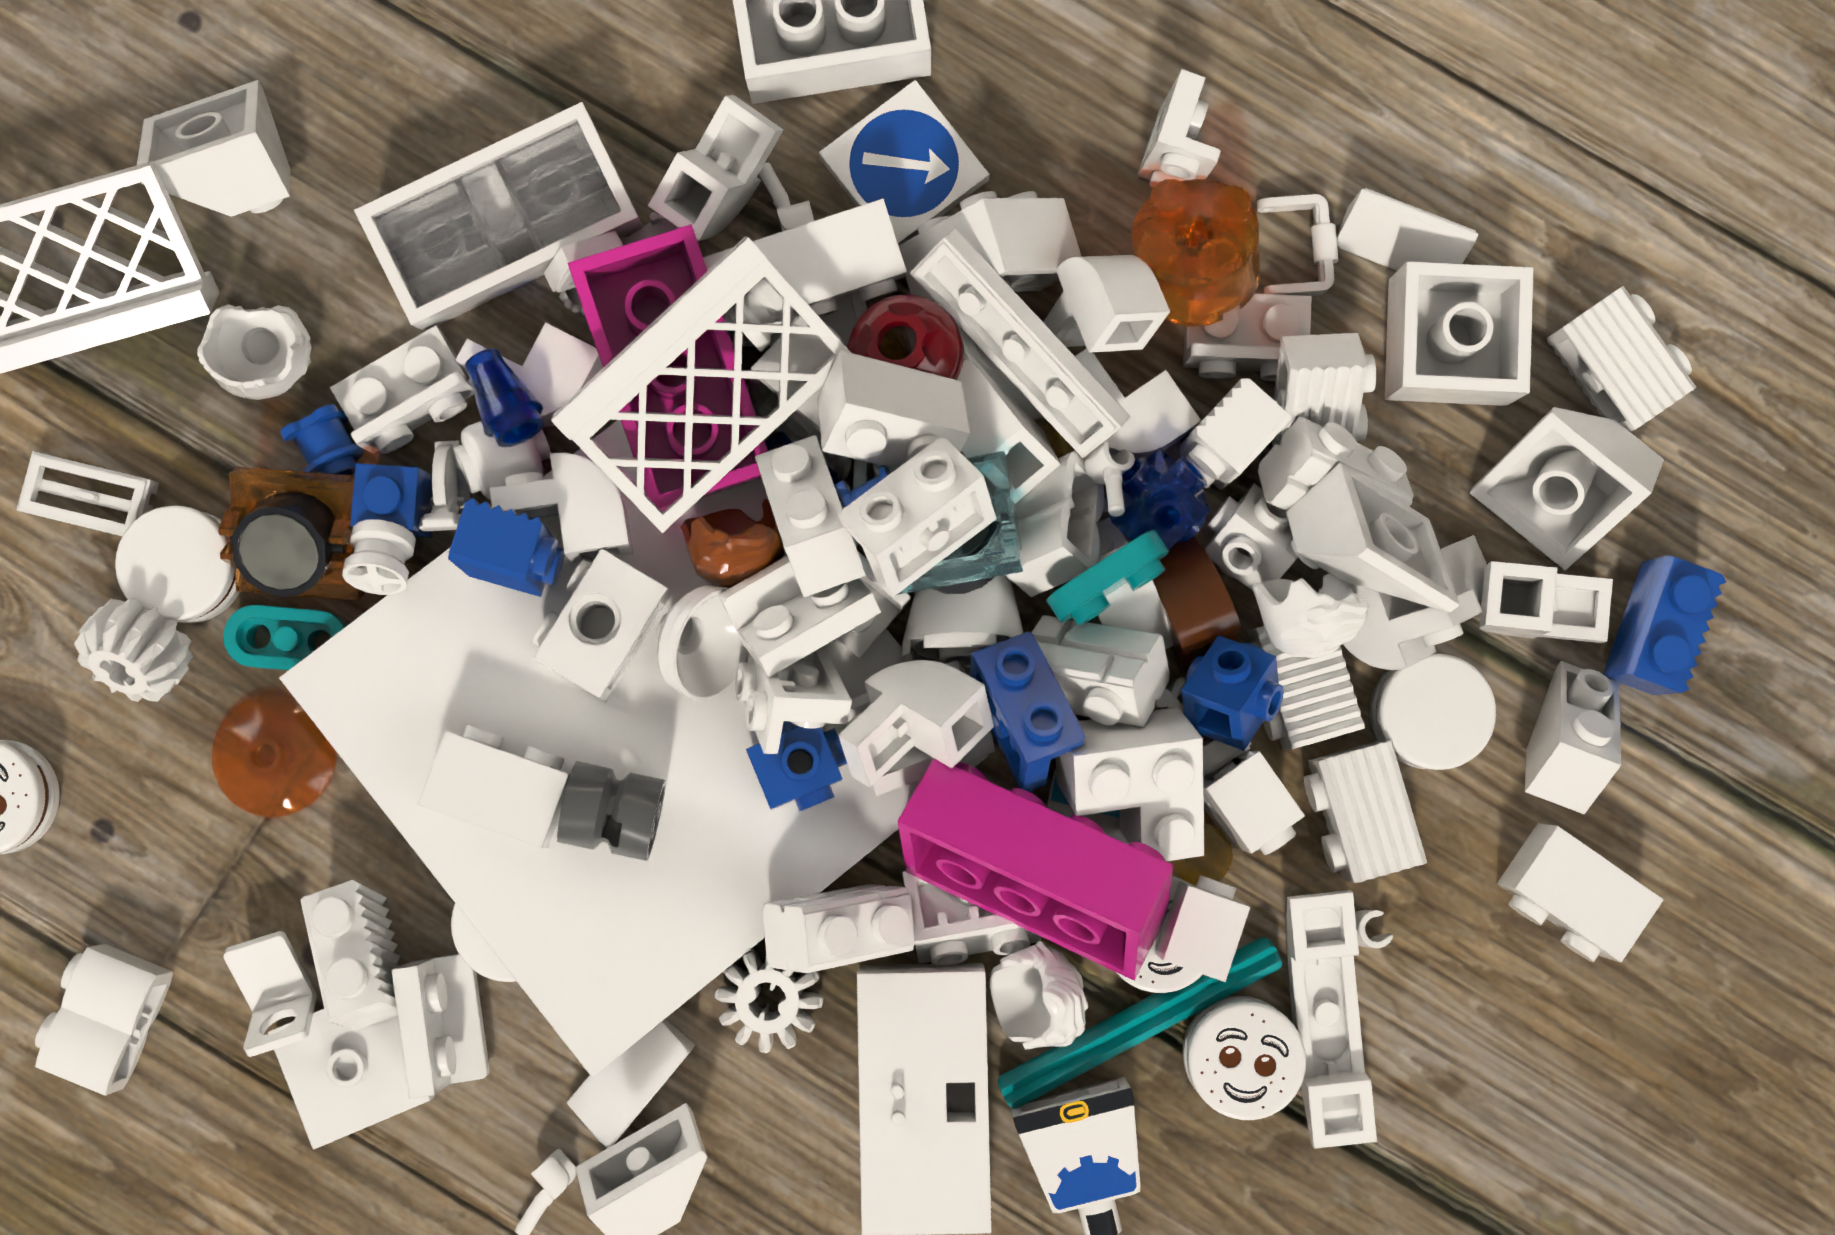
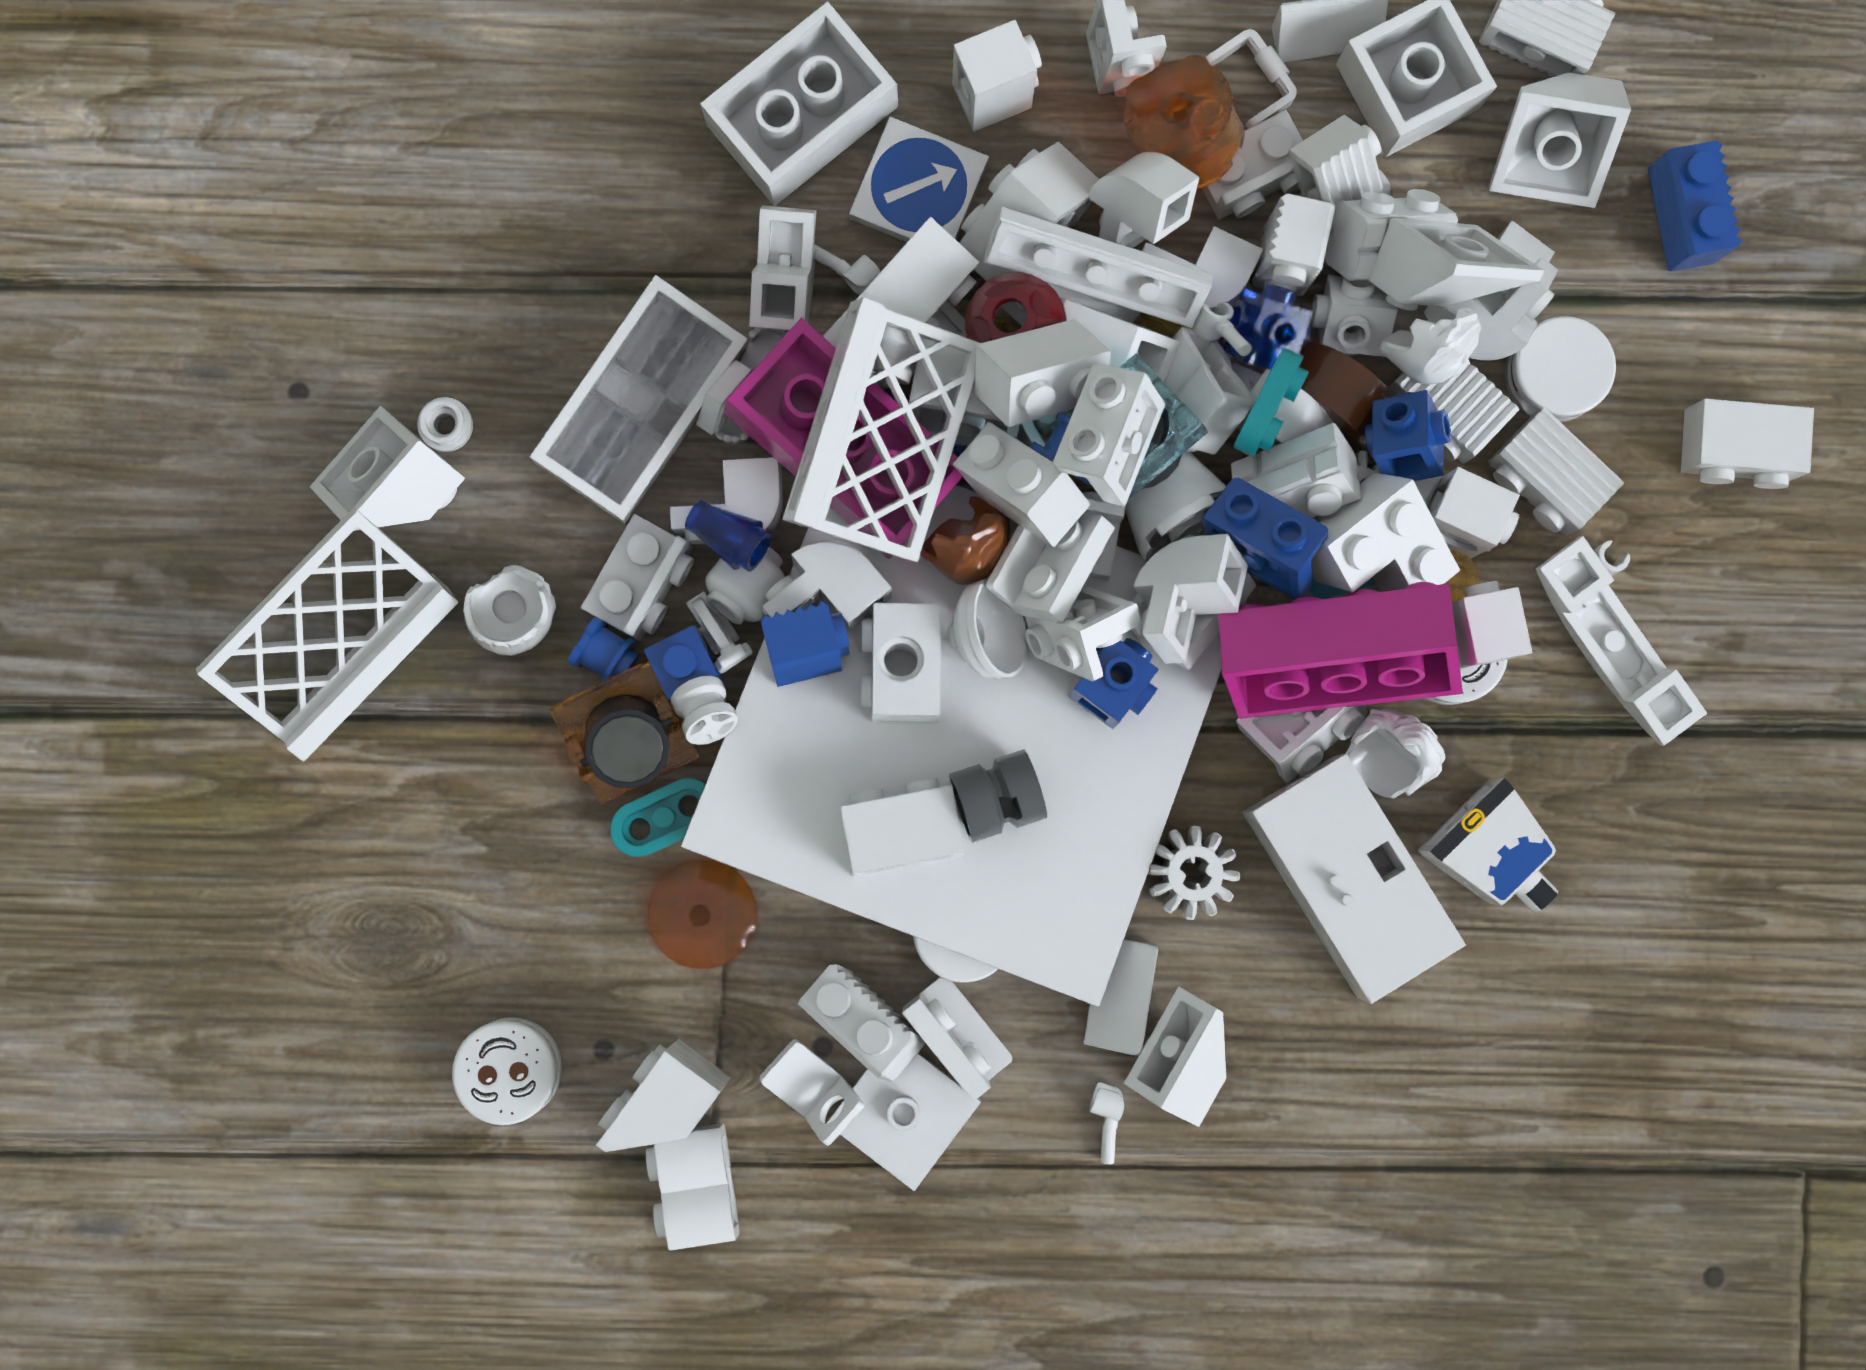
camera: 35 degrees left, 0 degrees up
white tile [16,451,159,536] -> none
white gear [74,598,193,702] -> none
white head [115,505,245,623] -> none
white brick [762,884,915,973] -> none
teal axle [997,937,1283,1109] -> none
white head [1182,995,1306,1120] -> none
white brick [1479,561,1613,643] -> none
white slope [1525,661,1621,814] -> none
none -> white plate [417,397,473,452]
none -> white slope [596,1039,731,1152]
none -> white brick [952,20,1042,132]

